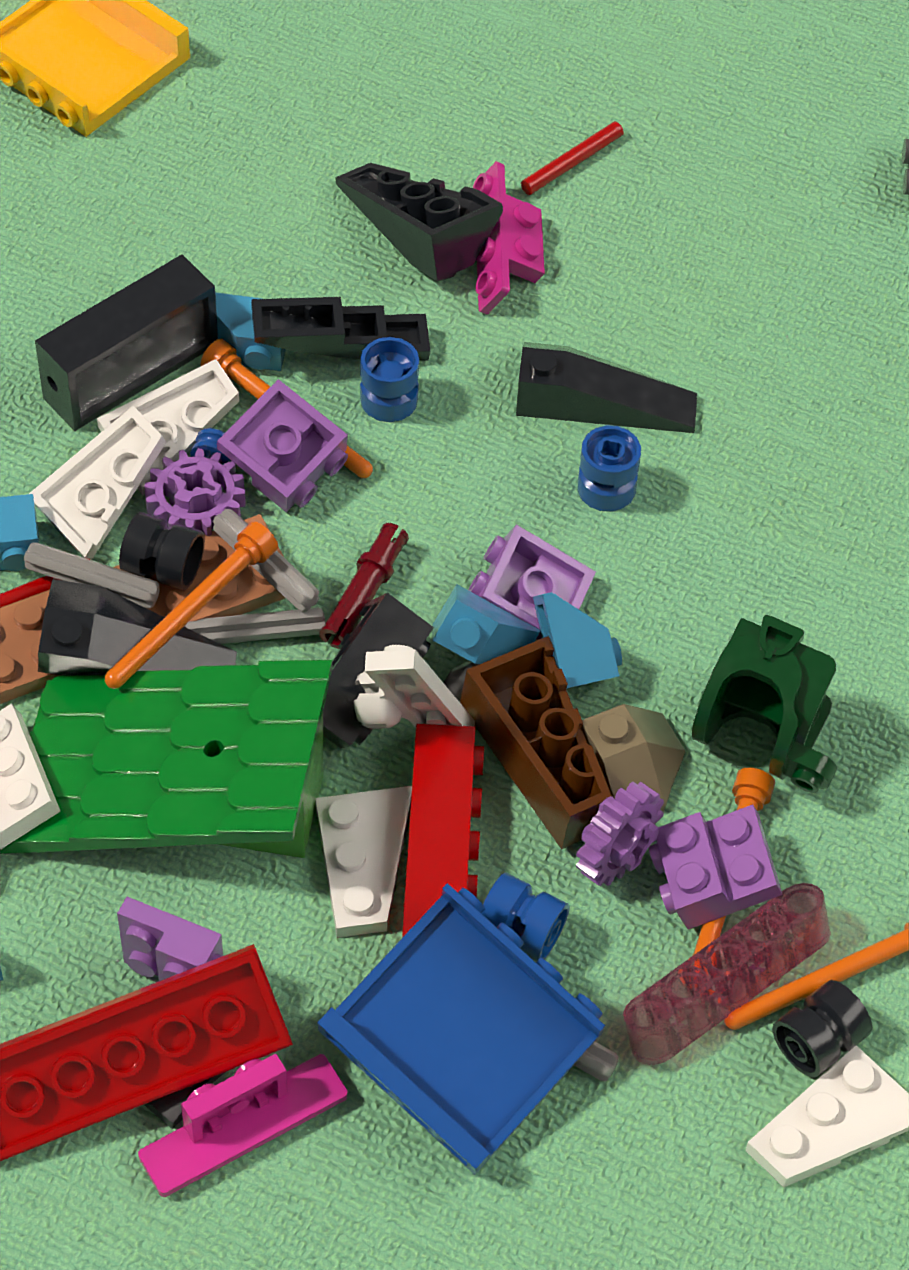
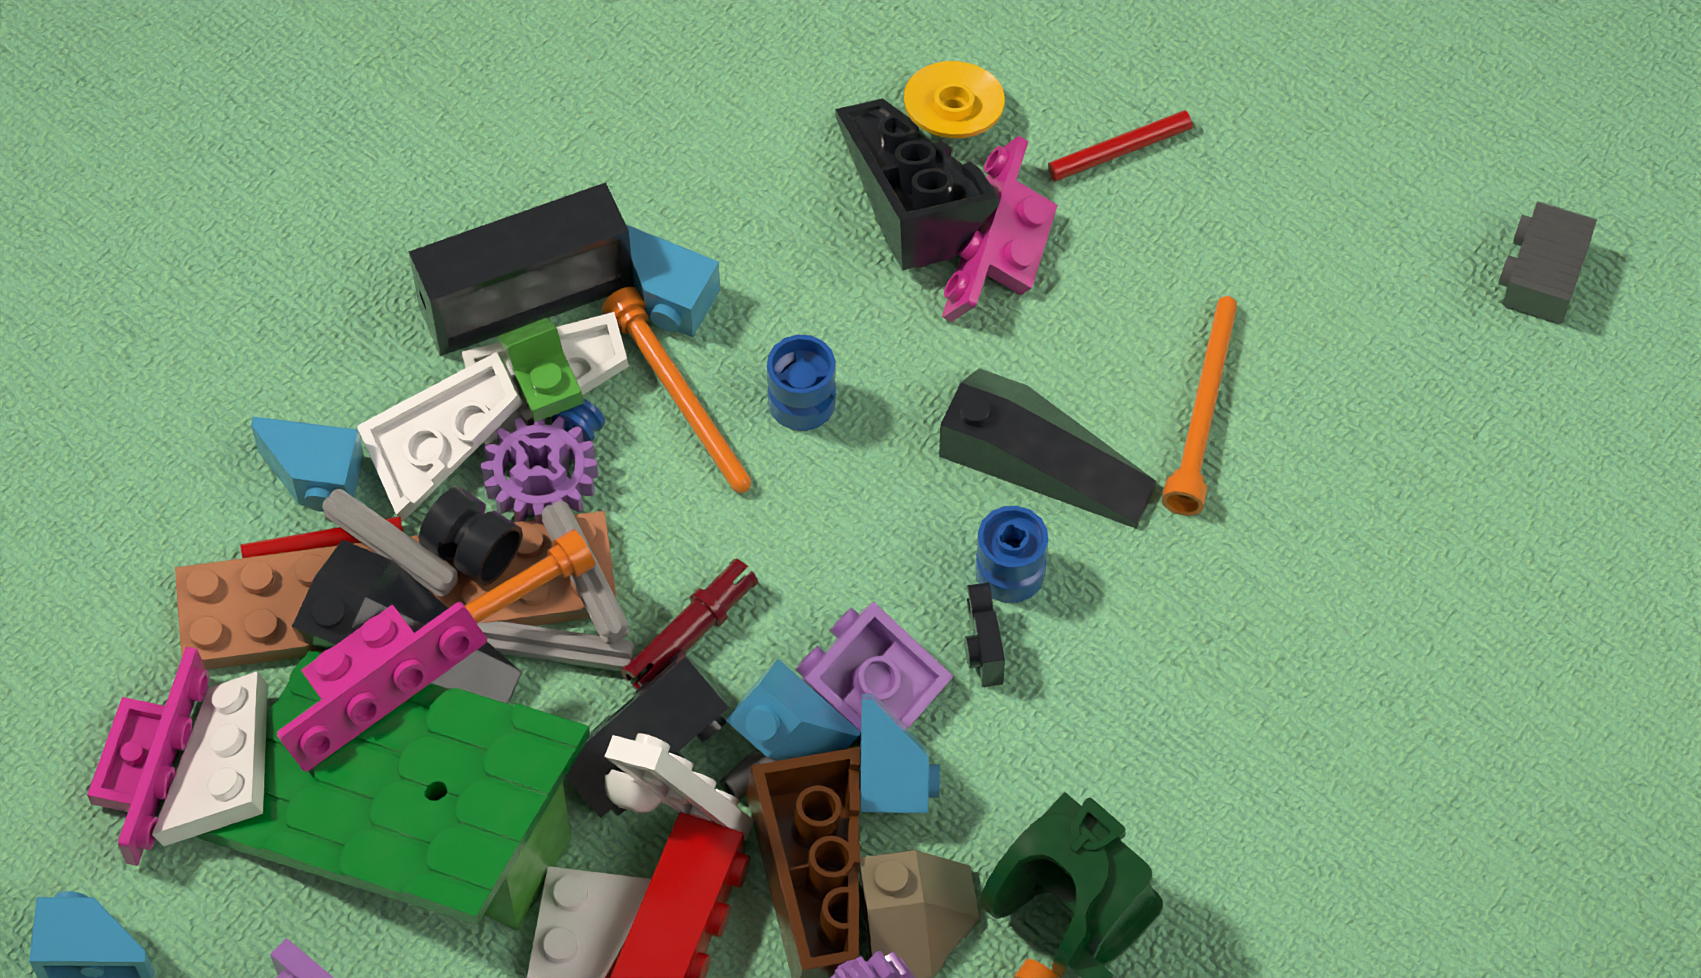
camera: 20 degrees right, 5 degrees up
medium lavender plate [217,379,348,512] -> none
black slope [251,297,430,361] -> none
none -> dark pink bracket [277,602,487,771]
none -> bright green slope [498,317,584,422]
none -> yellow dish [904,61,1005,138]
none -> black plate [964,582,1005,687]
none -> orange piece [1162,296,1237,516]

